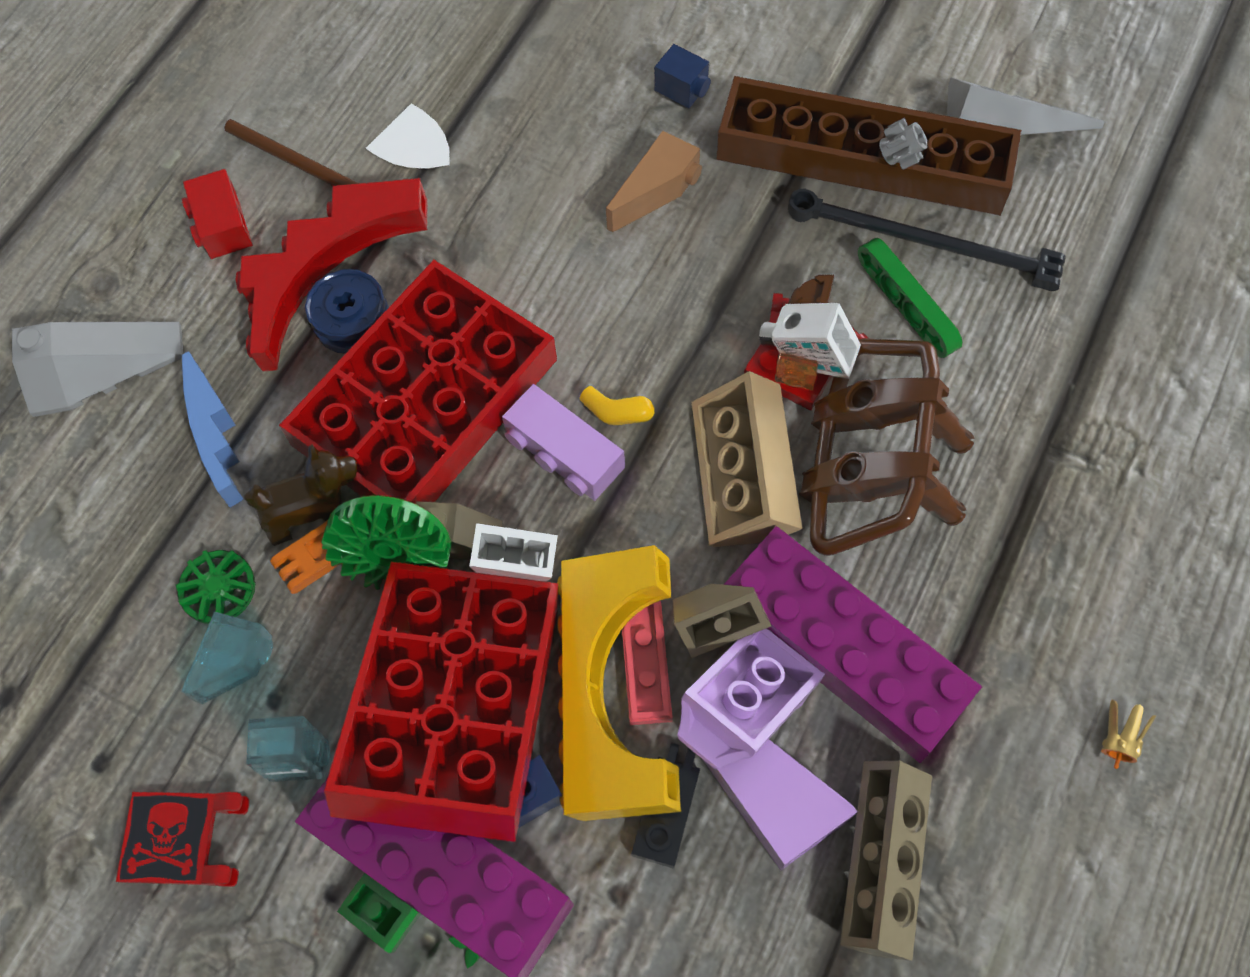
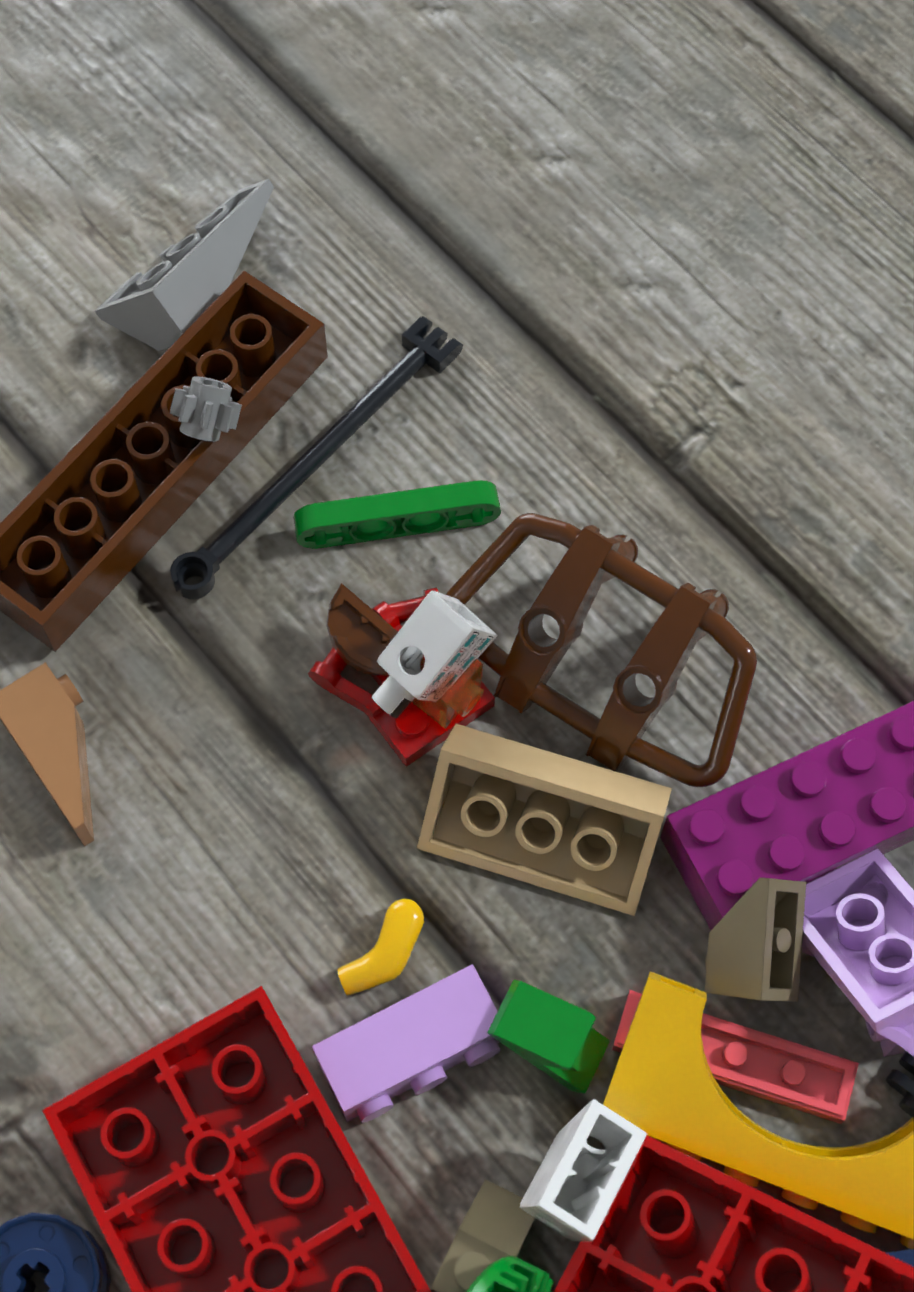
camera: 70 degrees left, 0 degrees up
none -> green slope [487,980,610,1094]

